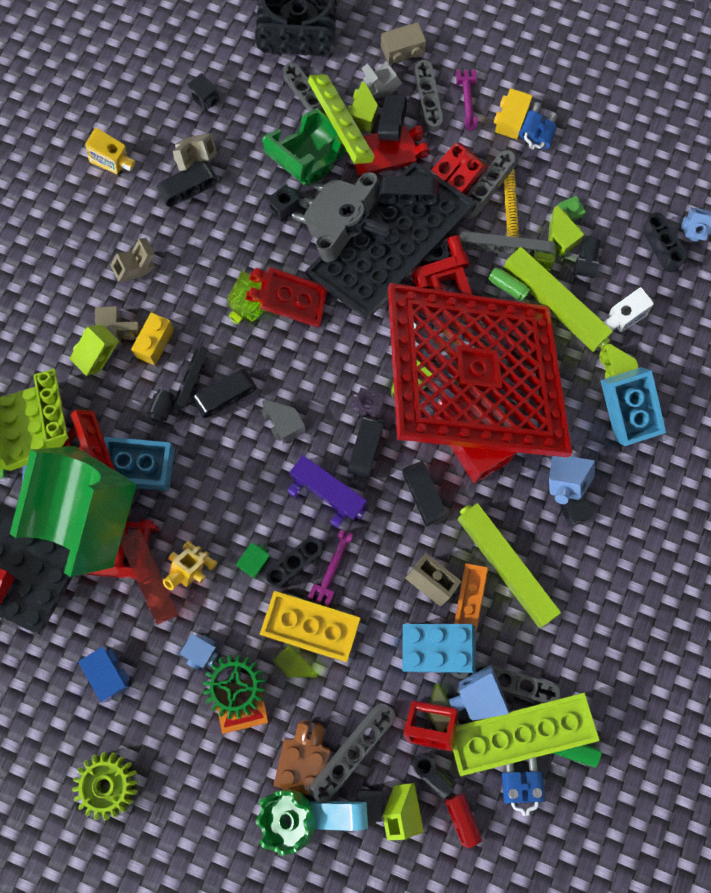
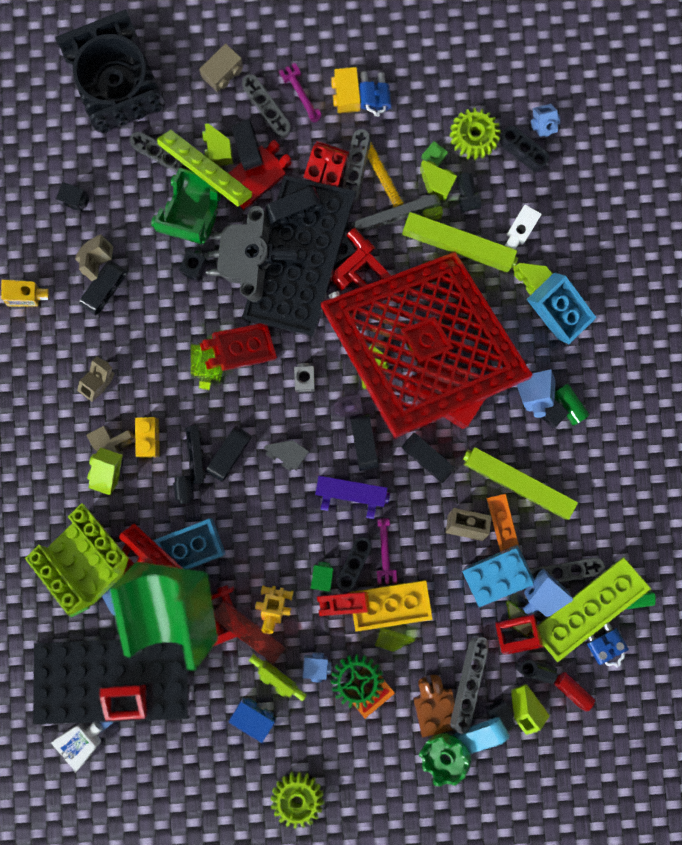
camera: 25 degrees left, 10 degrees up
light grey brick [362,61,403,99] -> none
bright green piece [488,267,531,302] -> none
none -> lime plate [249,654,307,701]
none -> light grey brick [294,363,315,392]
none -> red plate [317,591,370,616]
none -> lime gear [450,108,501,160]
none -> green brick [554,384,590,426]

